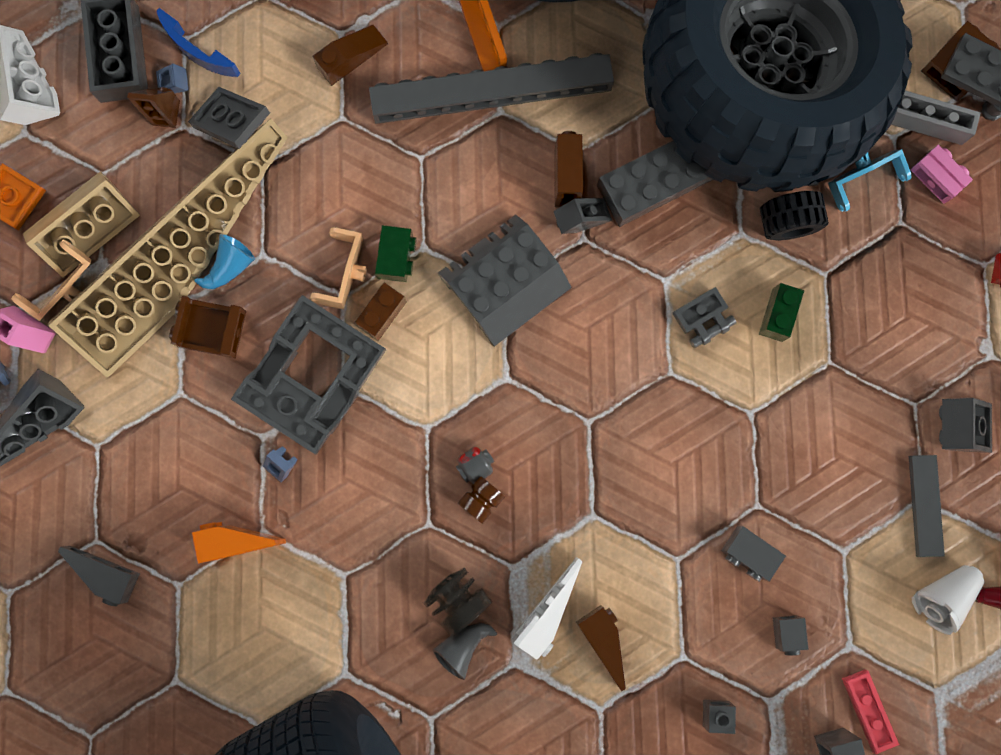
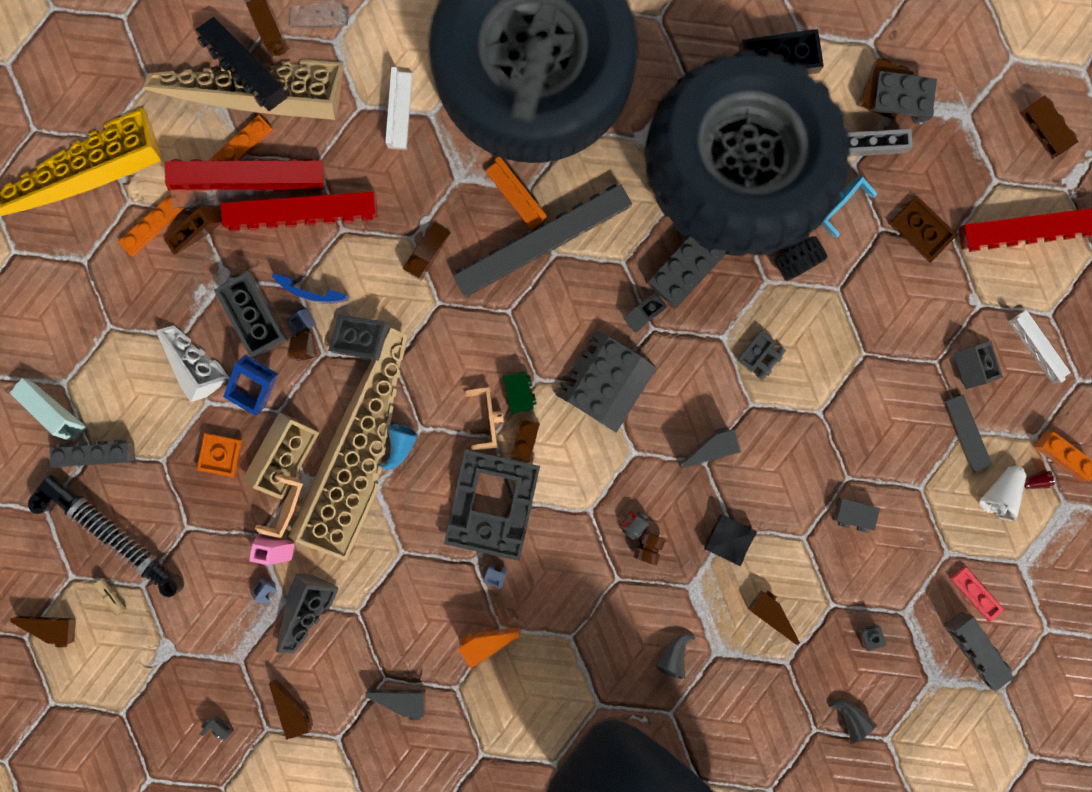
camera: 15 degrees left, 5 degrees up
reddish brown panel [169,296,247,359] -> none
clear smoke wheel [423,567,493,637] -> none
white wedge [512,557,582,660] -> none
reddish brown brick [554,131,583,207] -> none
dark green brick [759,283,805,342] -> none
dark grey brick [772,615,809,656] -> none
bright pink brick [910,145,973,204] -> none
none -> blue window [223,354,278,416]
none -> dark grey slope [679,427,741,468]
none -> black brick [704,514,757,567]
none -> reddish brown tile [888,195,958,263]

